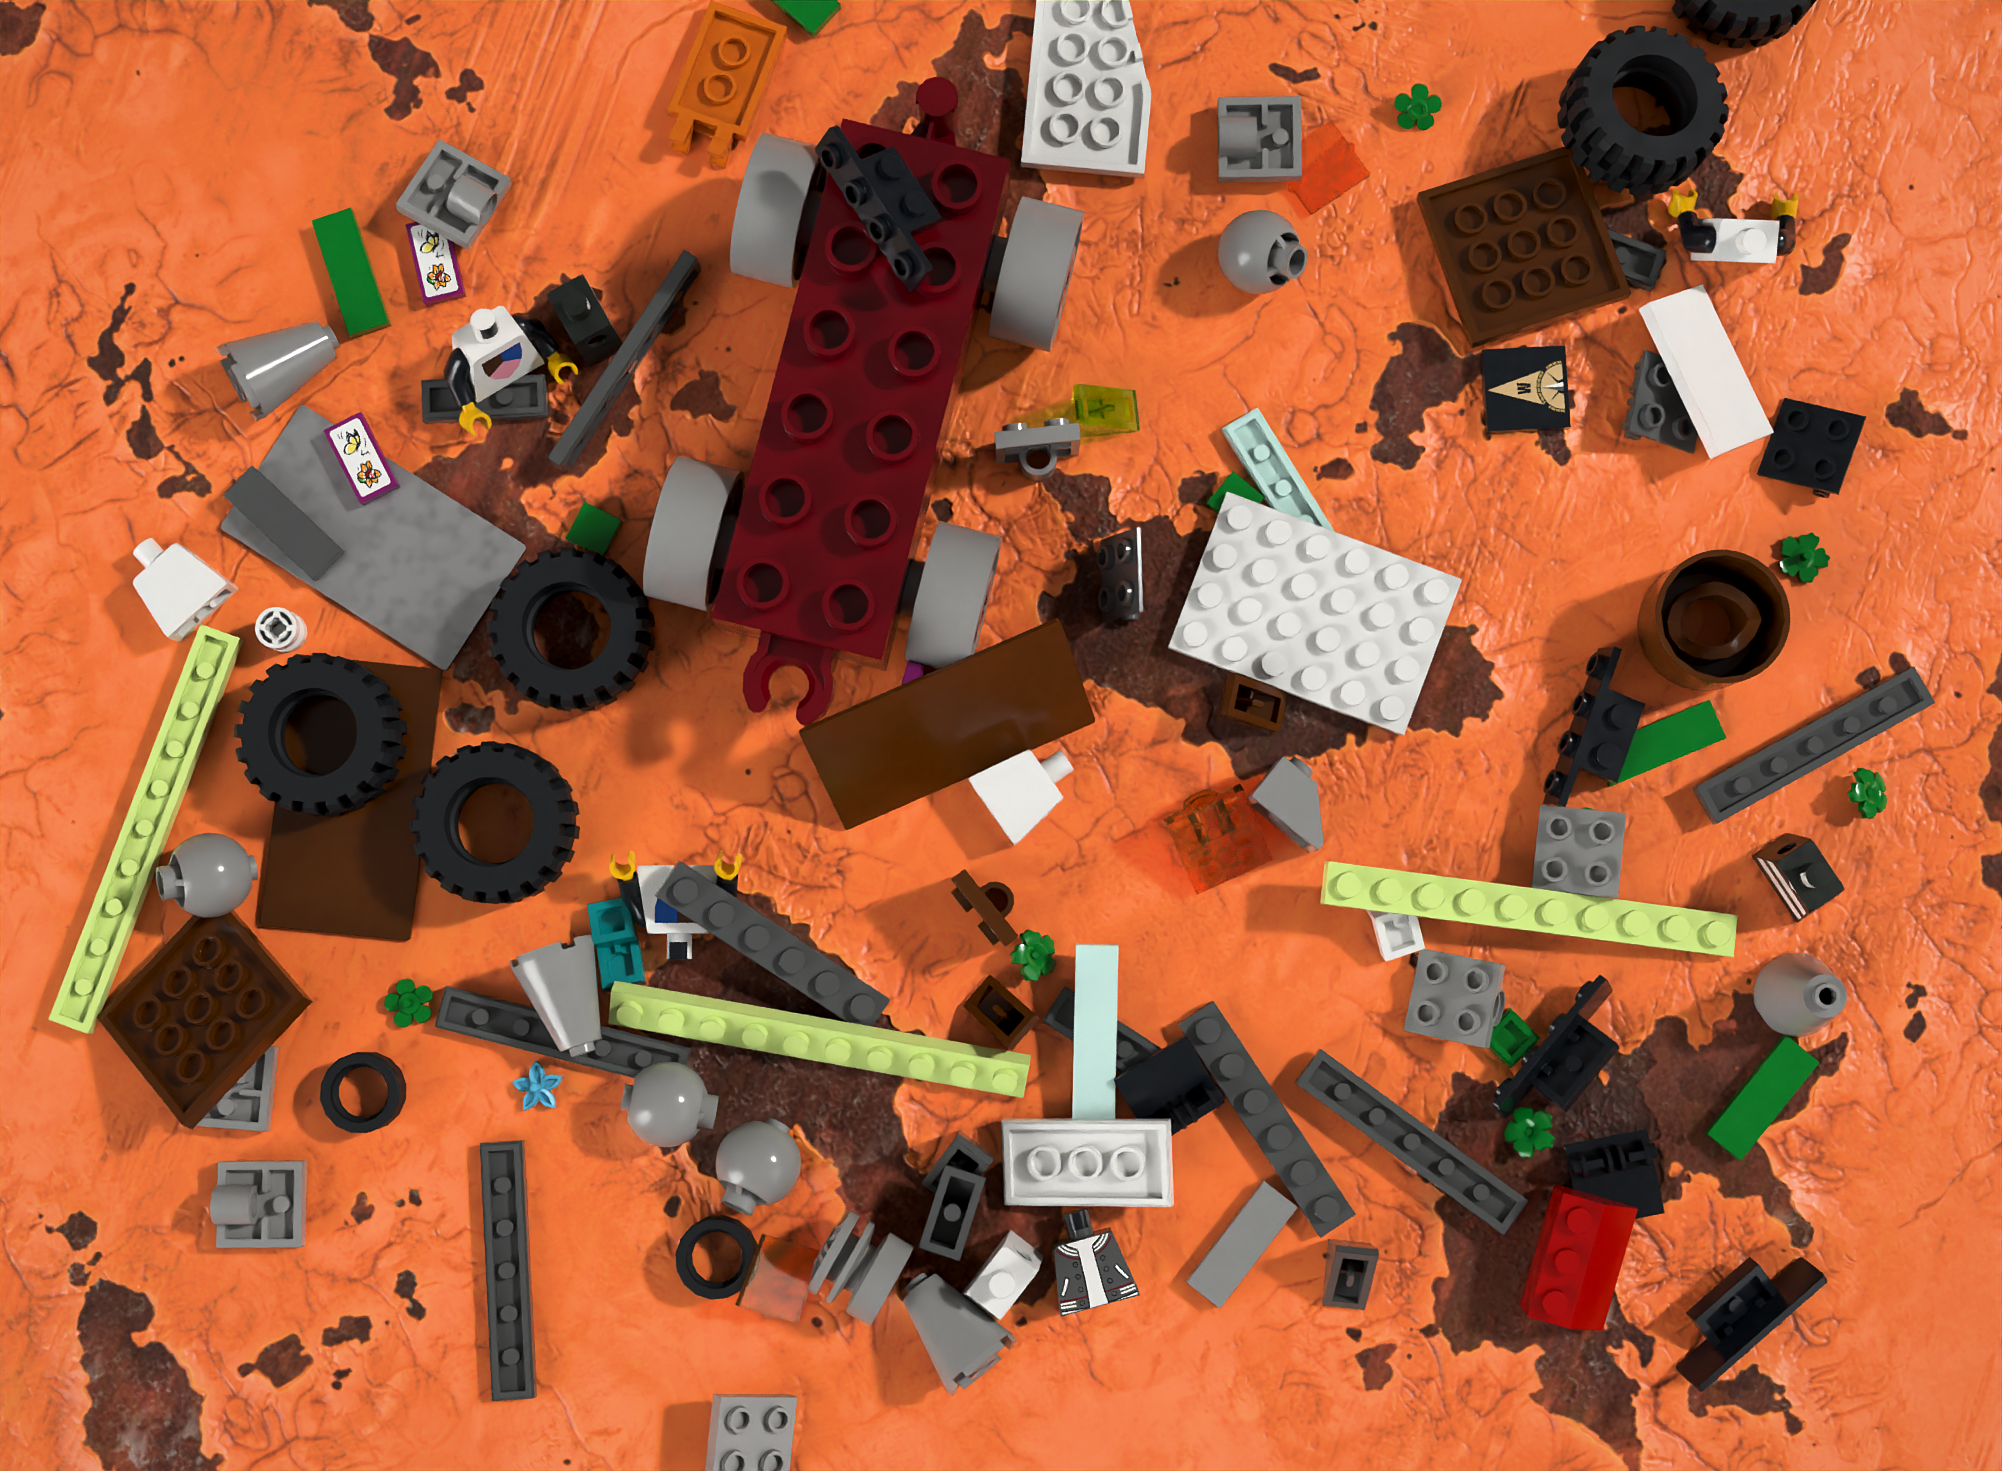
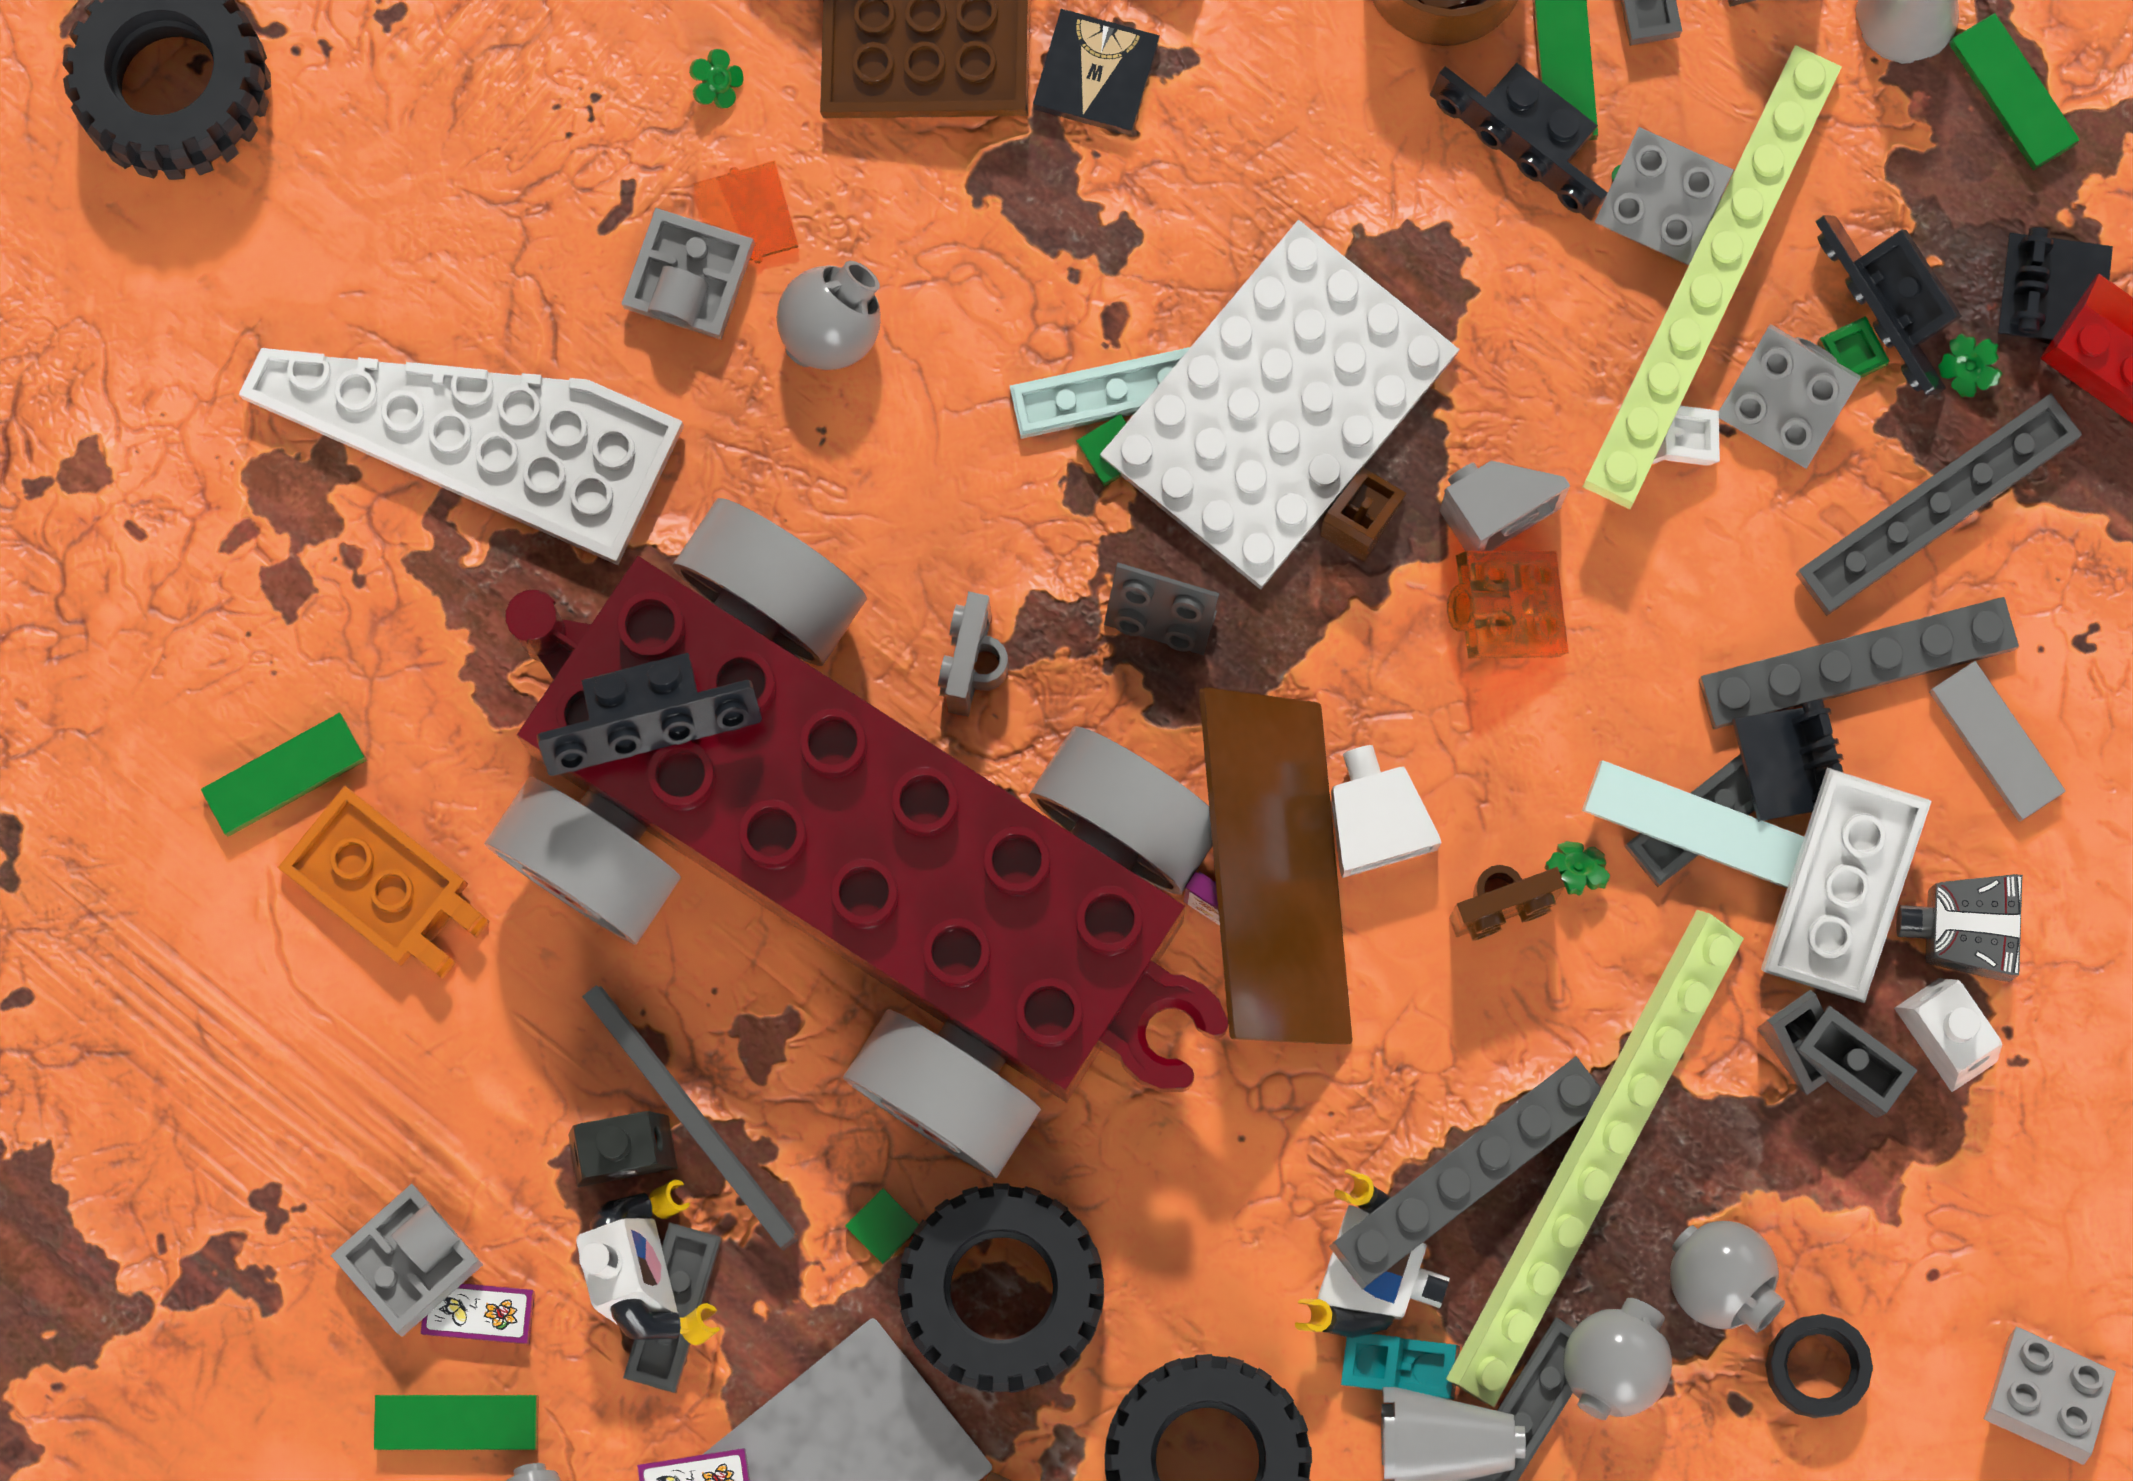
camera: 70 degrees left, 5 degrees down
clear orange piece [735,1233,821,1323] -> none
light grey wheel [806,1210,914,1326] -> none
light grey cone [903,1273,1017,1396] -> none
reddish brown slope [963,974,1040,1051] -> none
clear neon green slope [1072,384,1140,438] -> none
dark grey slope [1322,1239,1379,1310] -> none

